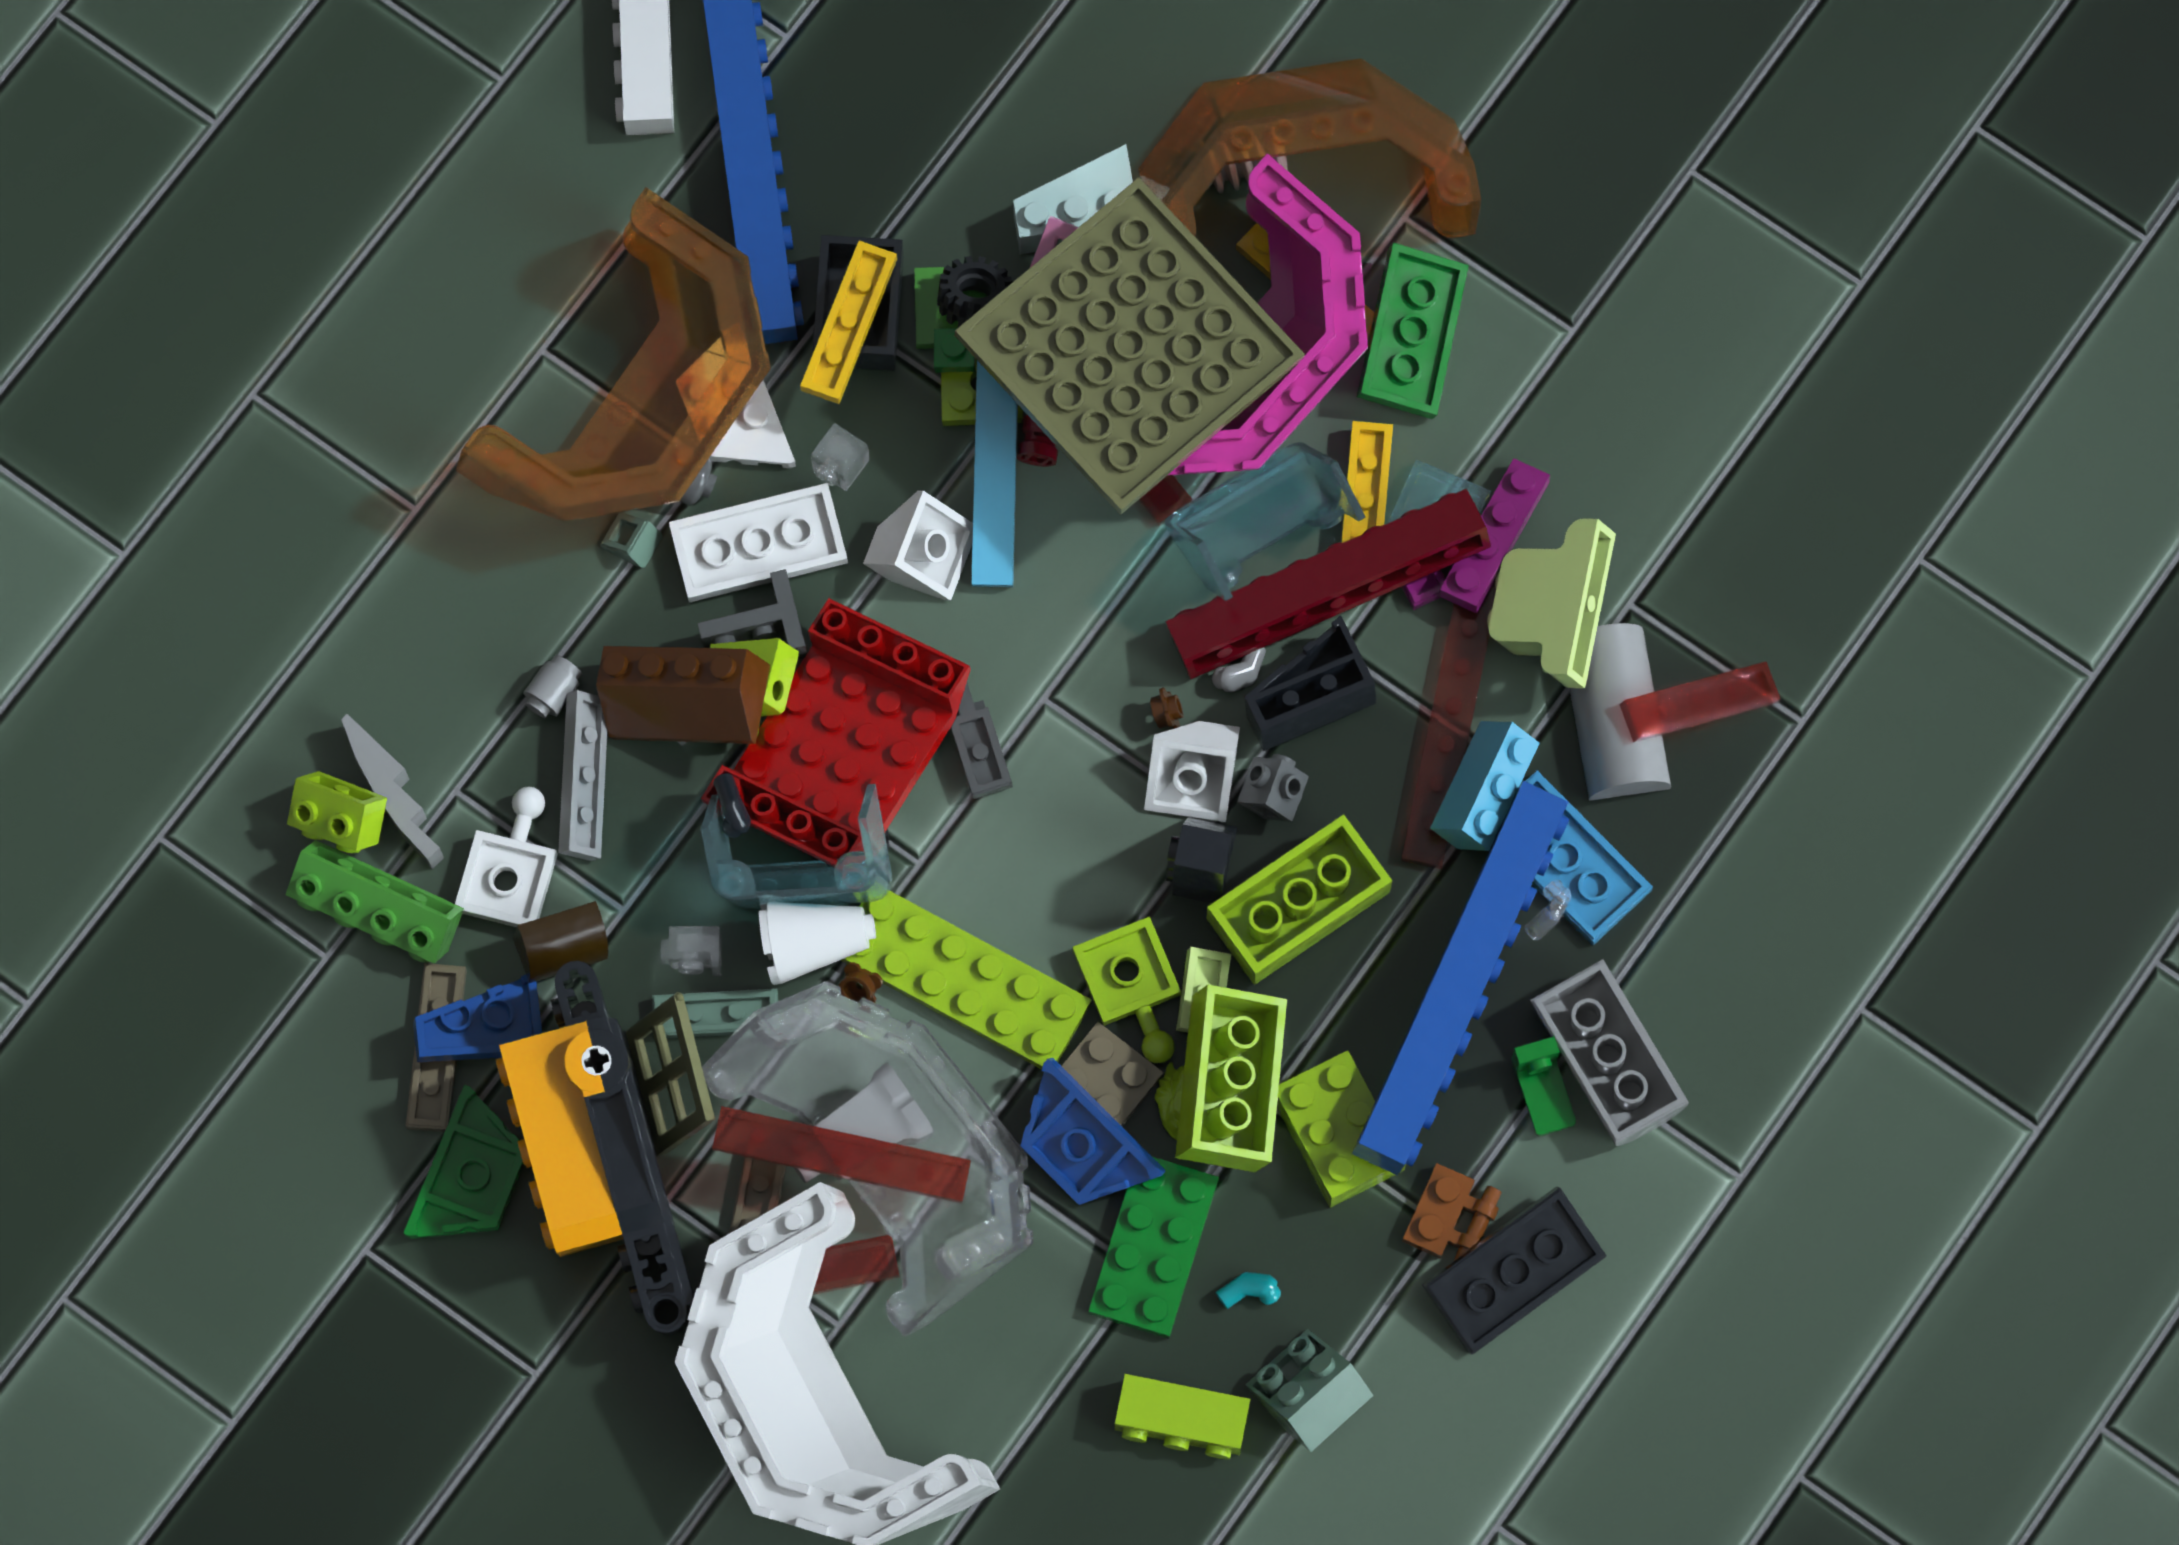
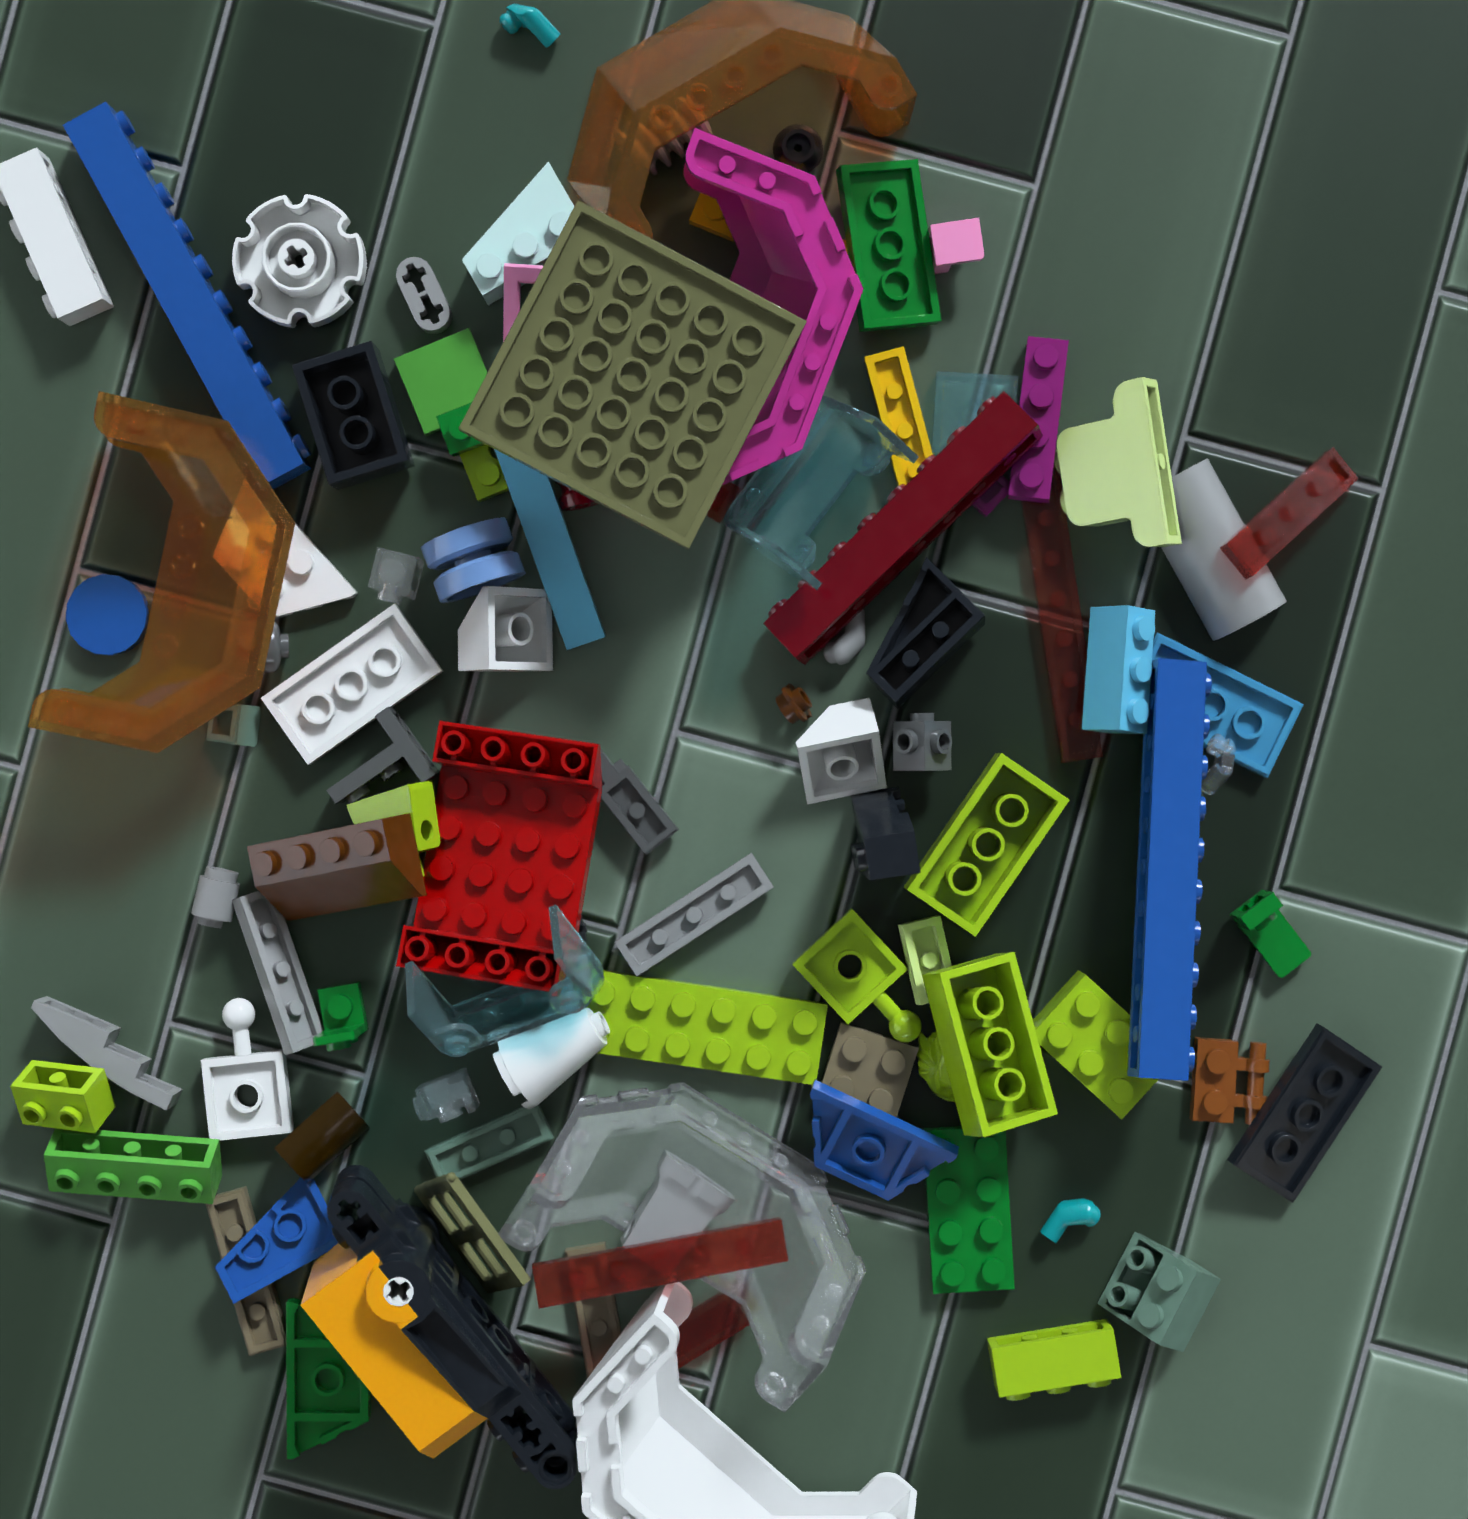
camera: 20 degrees left, 15 degrees up
black arm [713,773,751,838] -> none
yellow plate [800,241,897,404] -> none
reddish brown plate [838,962,883,1007] -> none
black tyre [937,256,1013,328] -> none
light grey brick [1530,959,1689,1146] -> none
none -> blue tile [65,574,150,656]
none -> white piece [232,194,367,328]
none -> green bracket [313,981,369,1051]
none -> light grey beam [396,257,452,334]
none -> medium blue wheel [420,517,526,603]
none -> teal arm [499,3,561,48]
none -> light grey plate [614,852,774,976]
none -> black plate [772,124,823,173]
none -> bright pink panel [928,218,984,274]

